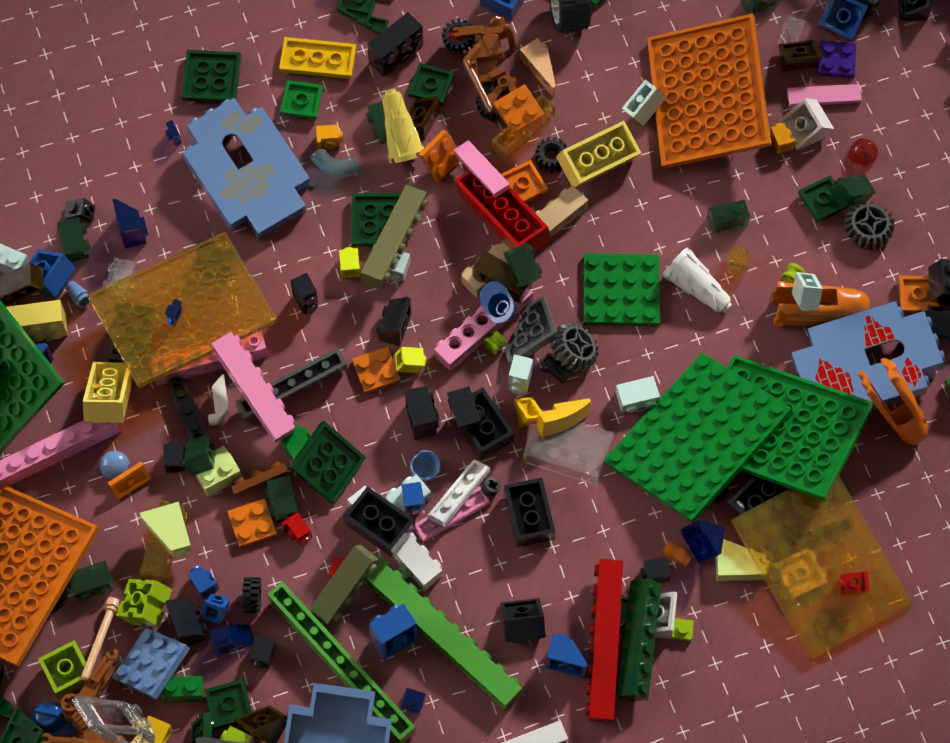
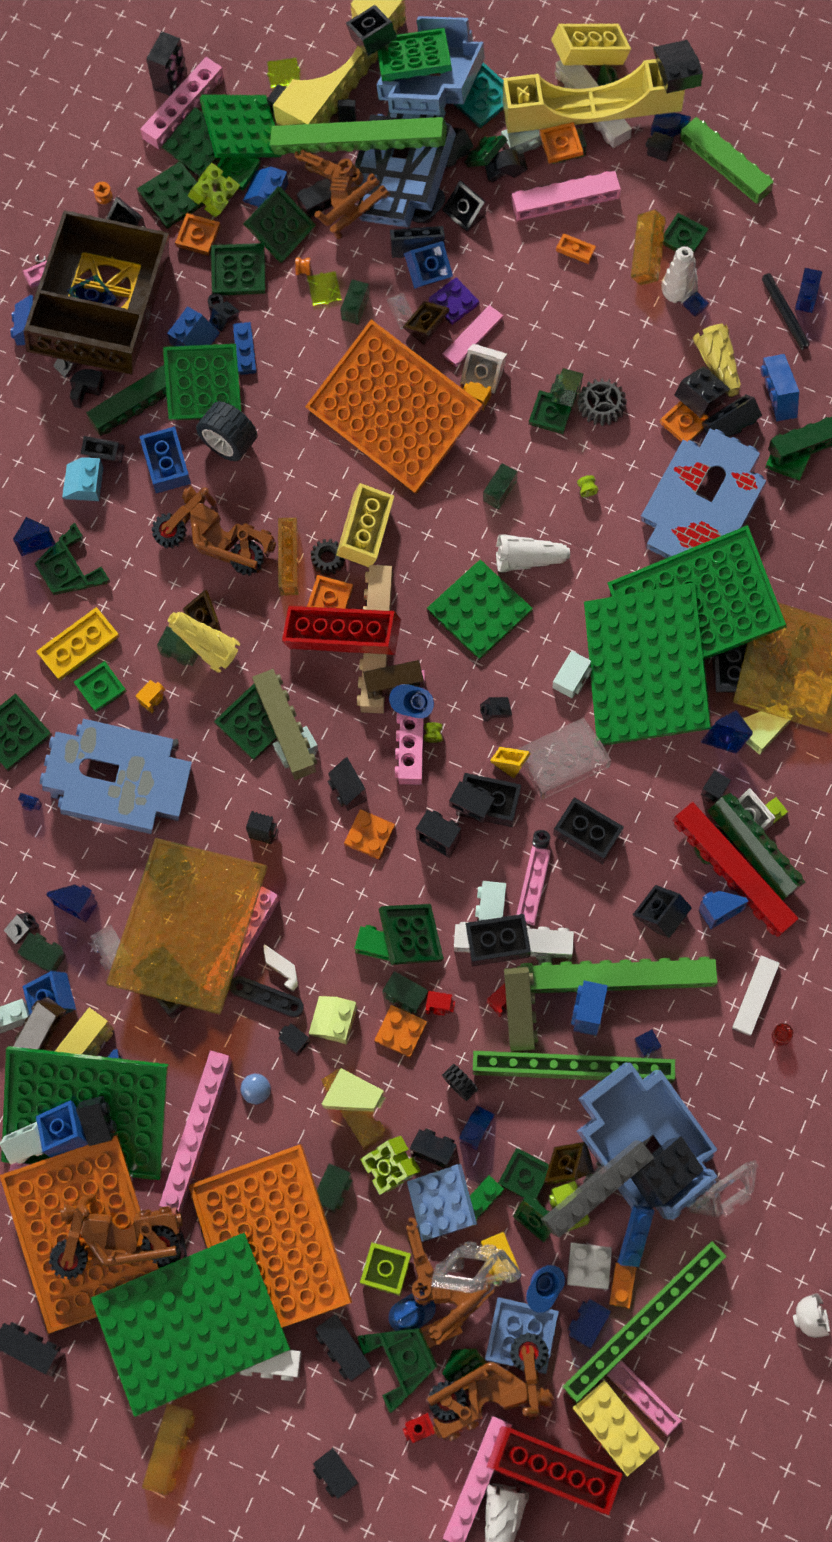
camera: 40 degrees left, 5 degrees up
medium blue cone [66,281,91,308] -> none
light nougat piece [81,597,121,681] -> none
light yellow brick [83,362,132,424] -> none
orange plate [108,461,151,500] -> none
clear blue plate [165,299,183,326] -> none
clear green brick [183,434,216,476] -> none
blue brick [188,565,219,599] -> none
blue brick [201,594,230,624] -> none
bright pink brick [211,332,296,443] -> none
dark orange tile [229,461,288,494] -> none
dark grey brick [236,348,347,423] -> none
black brick [249,635,276,669] -> none
clear light blue cylinder [310,149,360,178] -> none
neon yellow brick [339,247,361,278] -> none
black brick [367,12,423,76] -> none
neon yellow brick [395,347,426,373] -> none
blue brick [401,482,425,514] -> none
dark green plate [408,63,454,106] -> none
medium blue hair [410,450,441,481] -> none
orange plate [418,130,460,182] -> none
white tile [428,459,490,527] -> none
bright pink tile [454,140,511,198] -> none
orange plate [493,84,545,135] -> none
clear green brick [503,243,542,287] -> none
dark grey plate [504,296,558,365] -> none
light aqua brick [508,355,533,395] -> none
light nougat slope [520,38,556,97] -> none
yellow slope [536,398,591,437] -> none
dark grey gear [550,322,599,372] -> none
light aqua brick [622,80,667,126] -> none
orange cone [661,539,692,566] -> none
clear yellow head [725,246,752,275] -> none
orange piece [771,281,870,327] -> none
light aqua brick [792,272,823,311] -> none
clear red hair [848,138,879,166] -> none
orange piece [857,358,928,445] -> none

